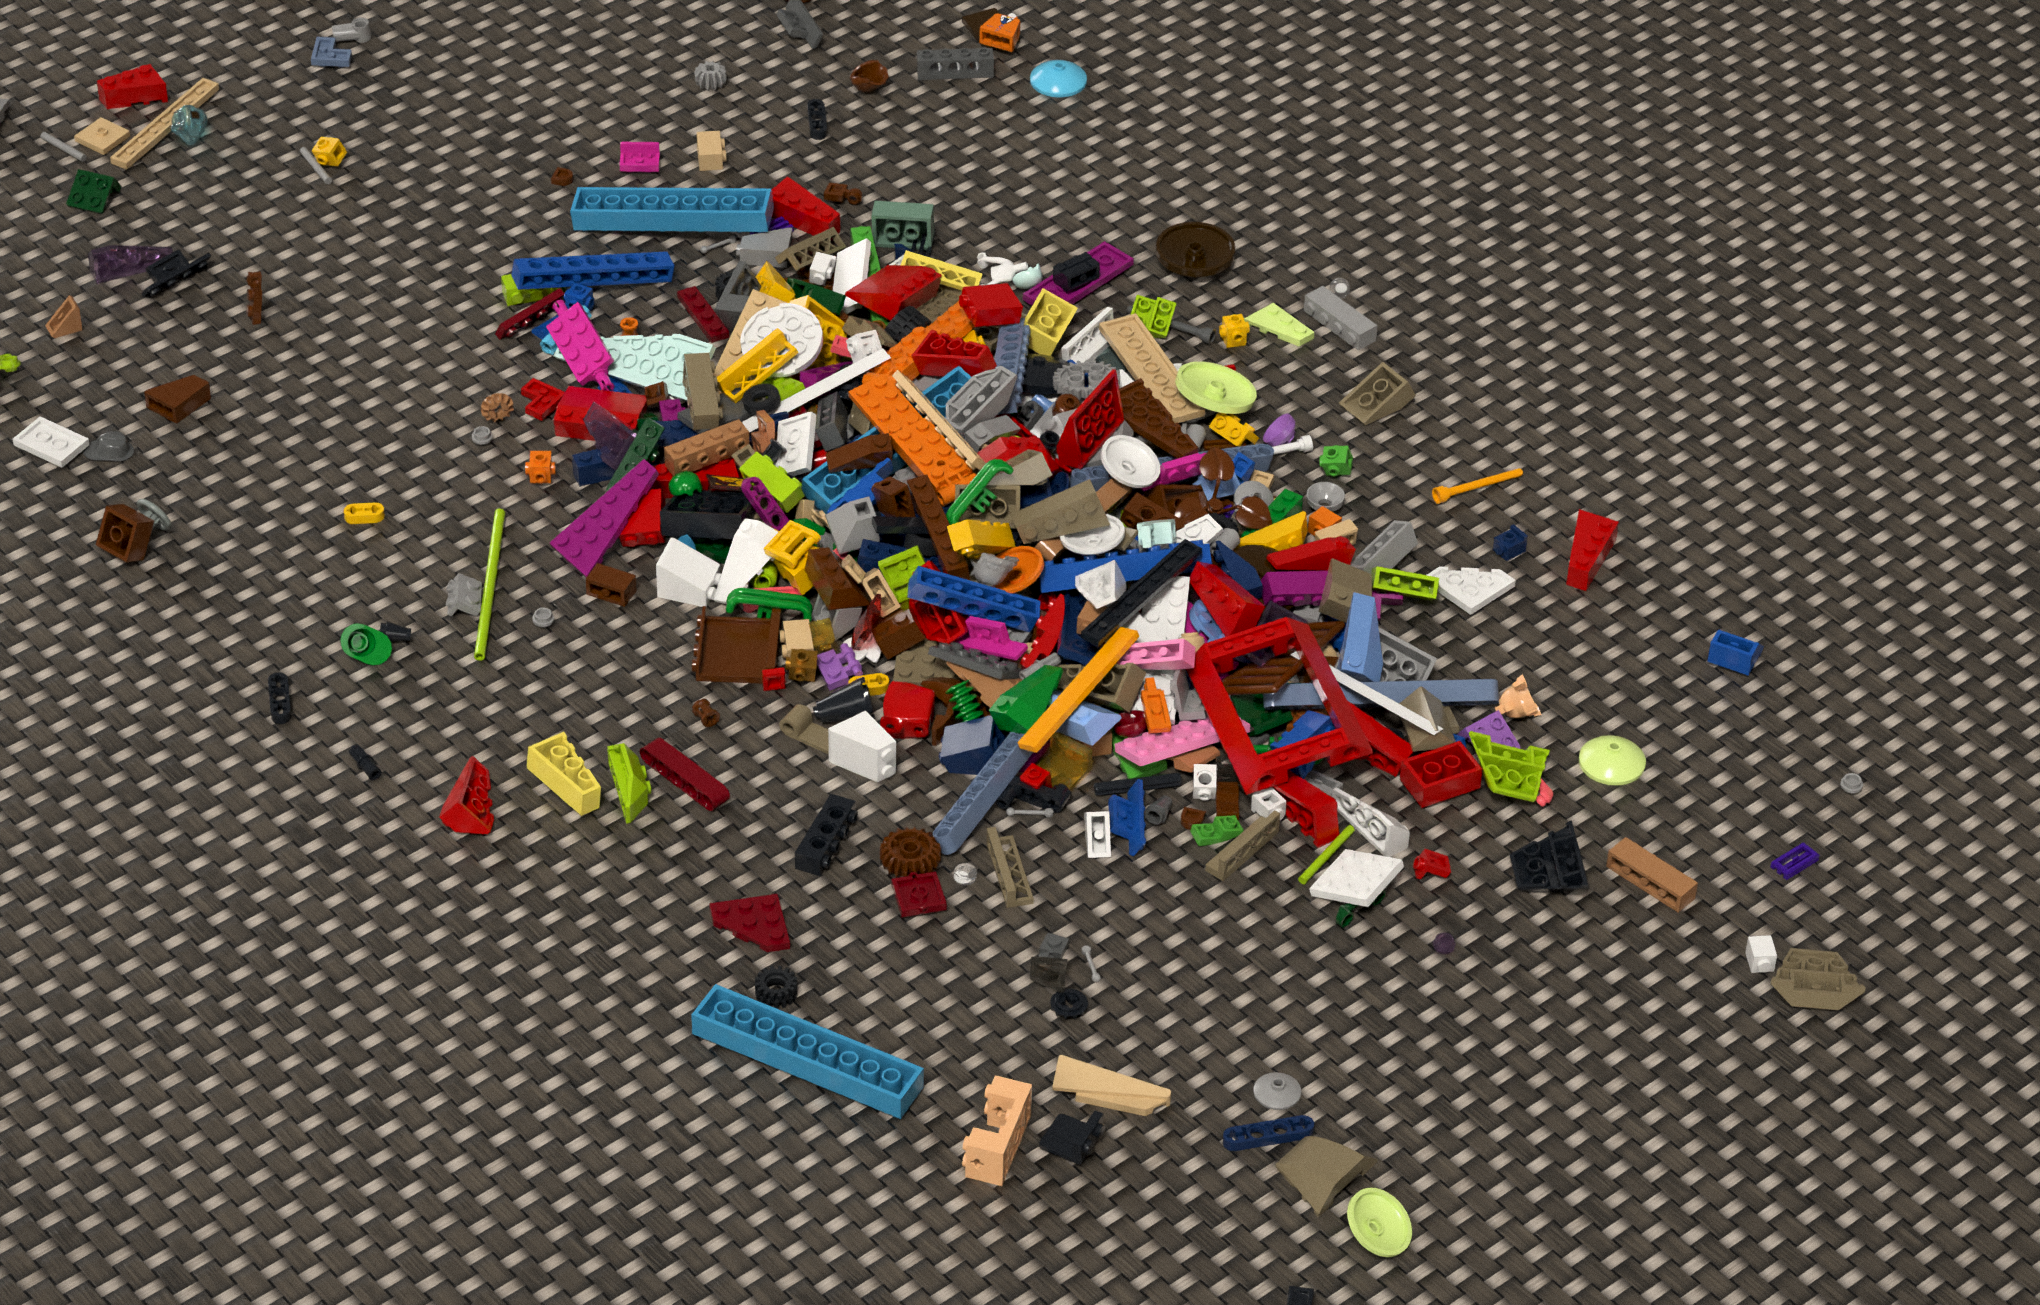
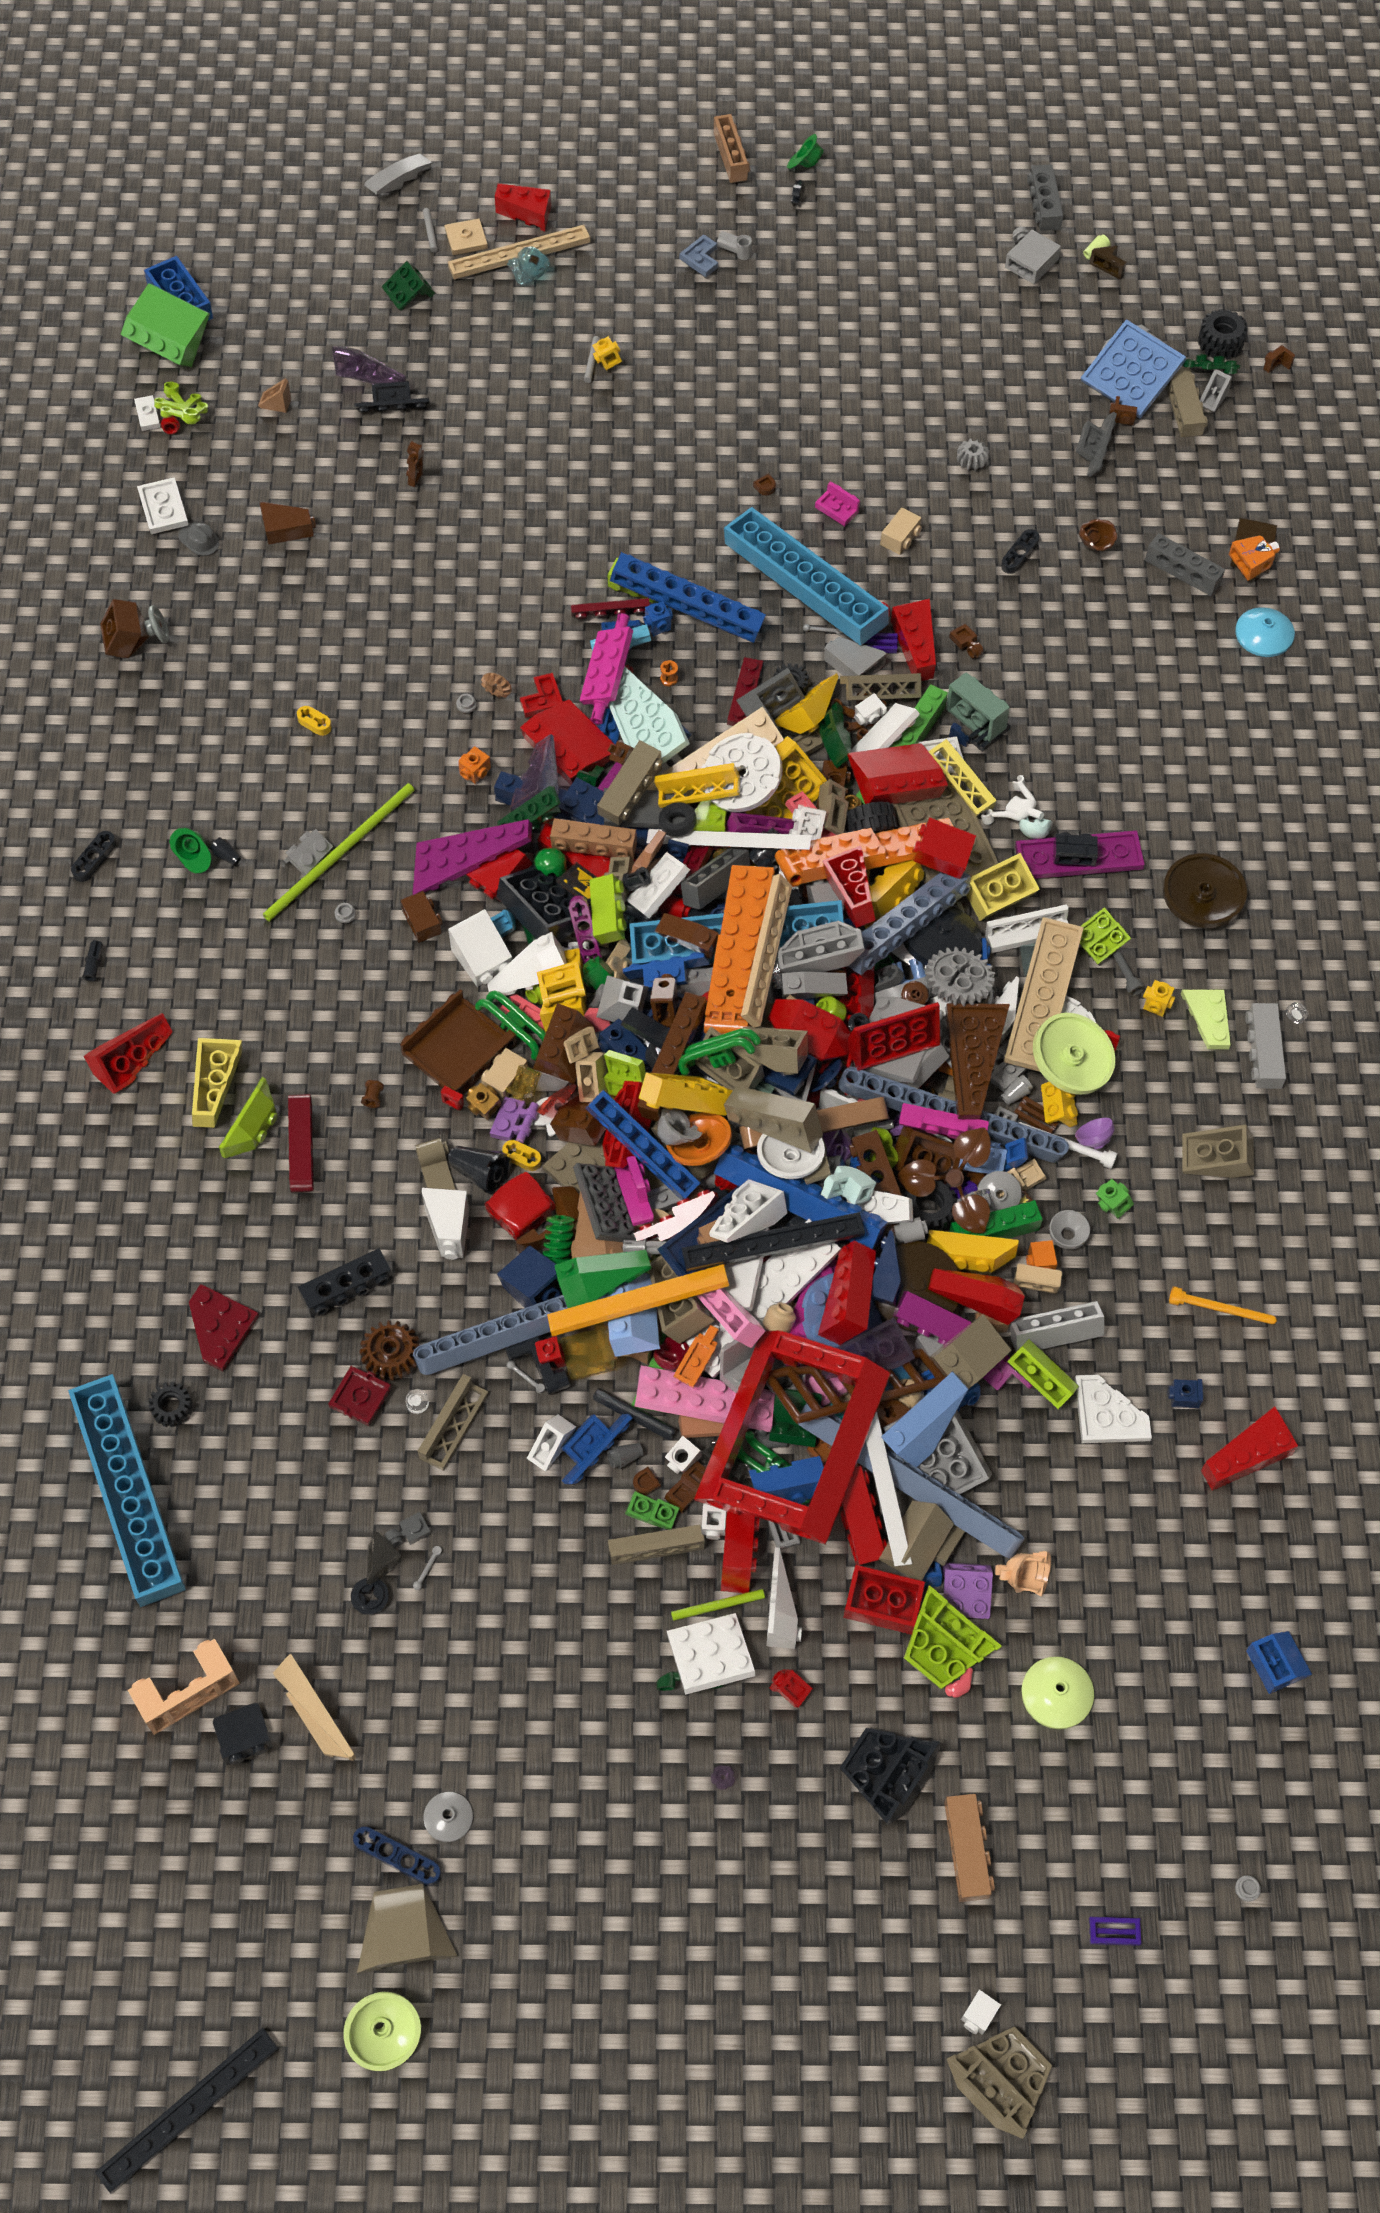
camera: 40 degrees right, 20 degrees up
white dish [1100,435,1160,488] -> none

